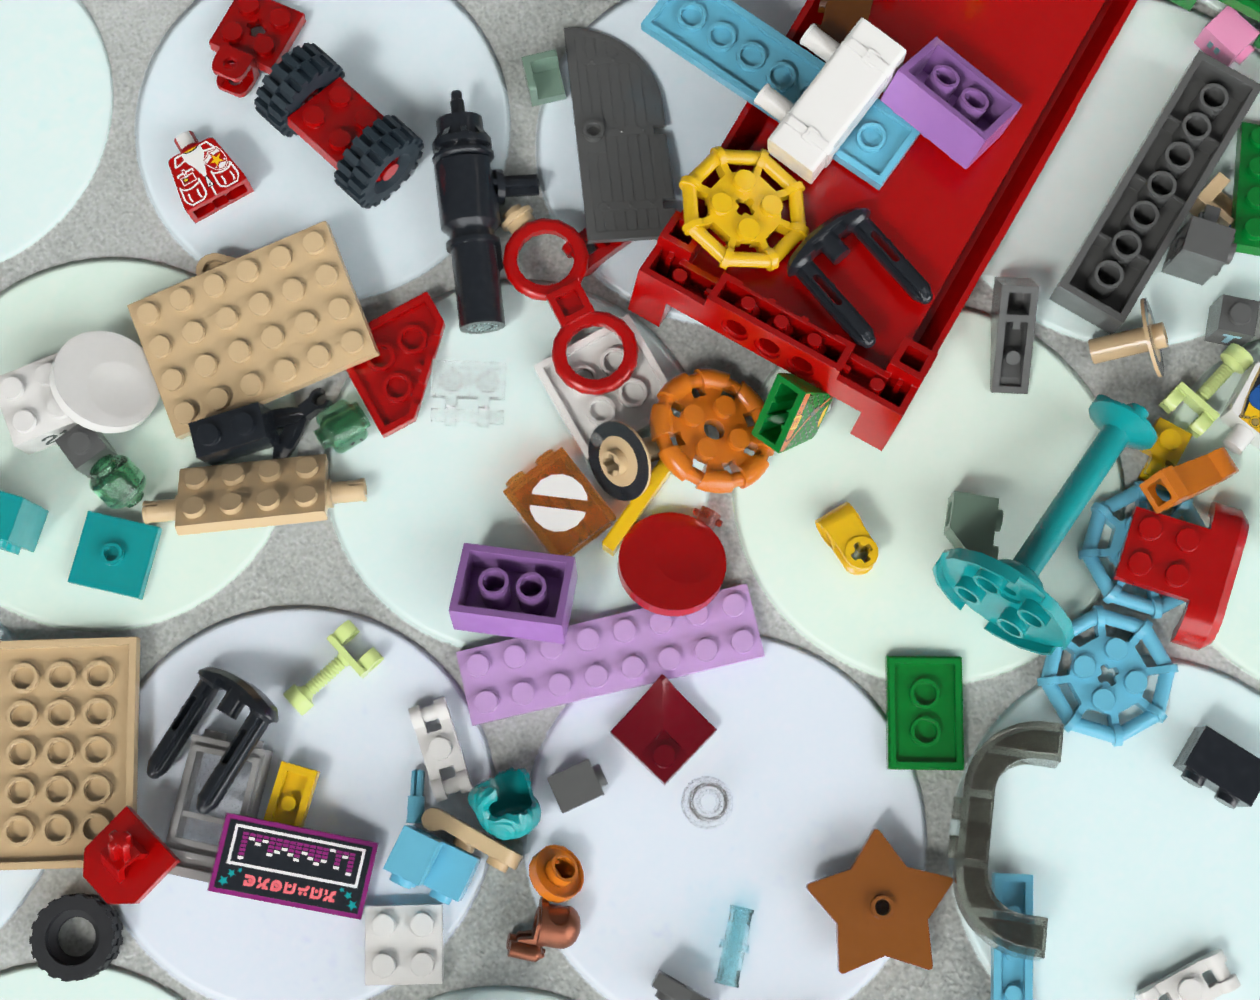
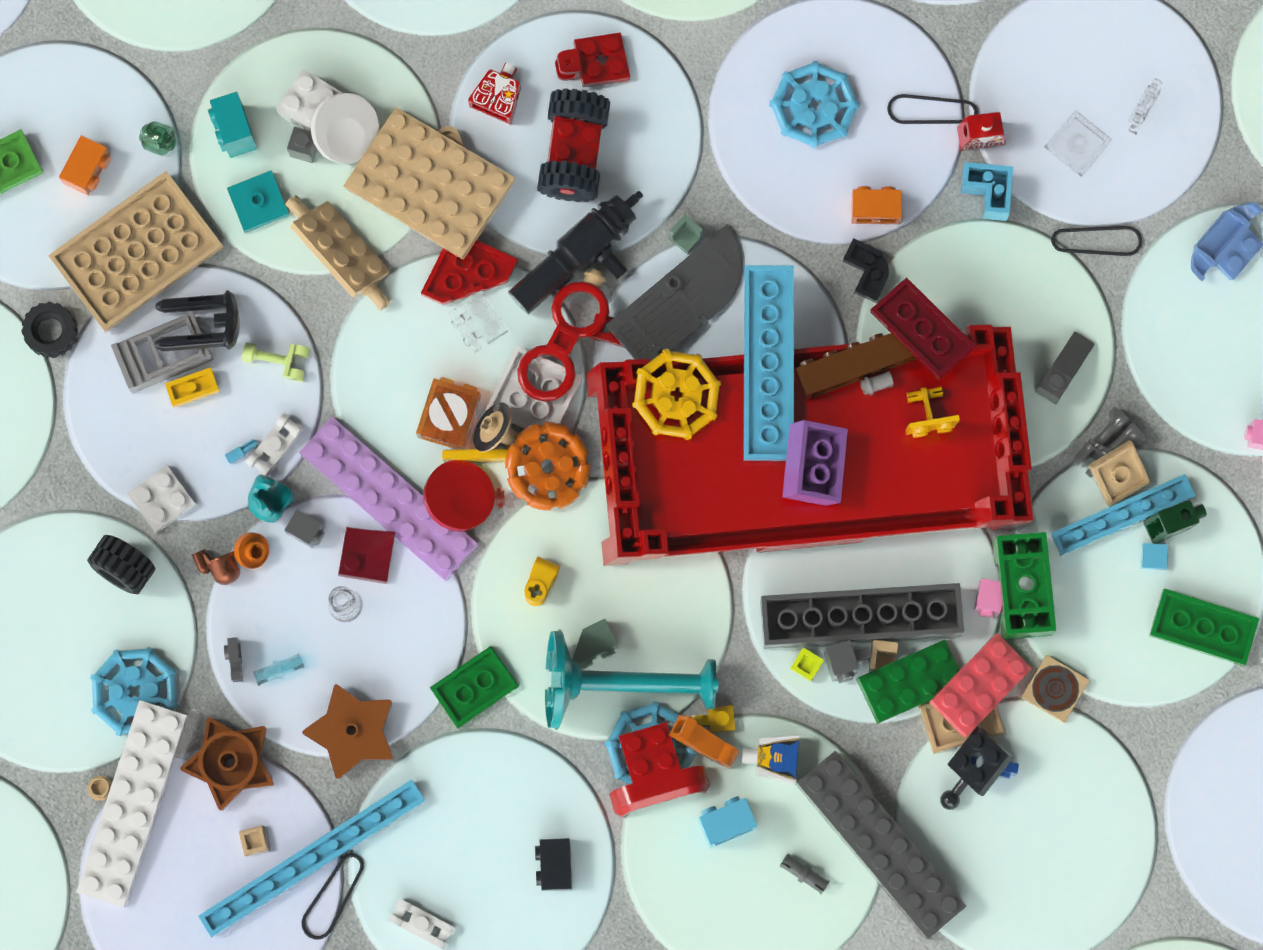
camera: 55 degrees right, 0 degrees up
red piece [83,806,180,904] -> none
clear green head [89,454,146,509] -> none
black brick [188,402,281,466] -> none
tile [207,812,379,920] -> none
black piece [272,388,334,459] -> none
clear green head [313,399,371,454] -> none
medium azure brick [383,825,482,905] -> none
tan plate [421,808,524,873] -> none
medium lavender brick [448,543,578,644] -> none
green torso [751,373,833,453] -> none
white piece [754,17,907,184] -> none
black piece [787,207,933,348] -> none
clear smoke arch [947,721,1064,961] -> none
dark grey slope [990,277,1039,394] -> none
medium azure plate [1037,605,1179,747] -> none
tan piece [1088,298,1169,377] -> none
yellowish green bar [1158,343,1254,439] -> none
dark grey brick [1204,294,1260,347] -> none
none -> neon yellow plate [790,647,824,682]

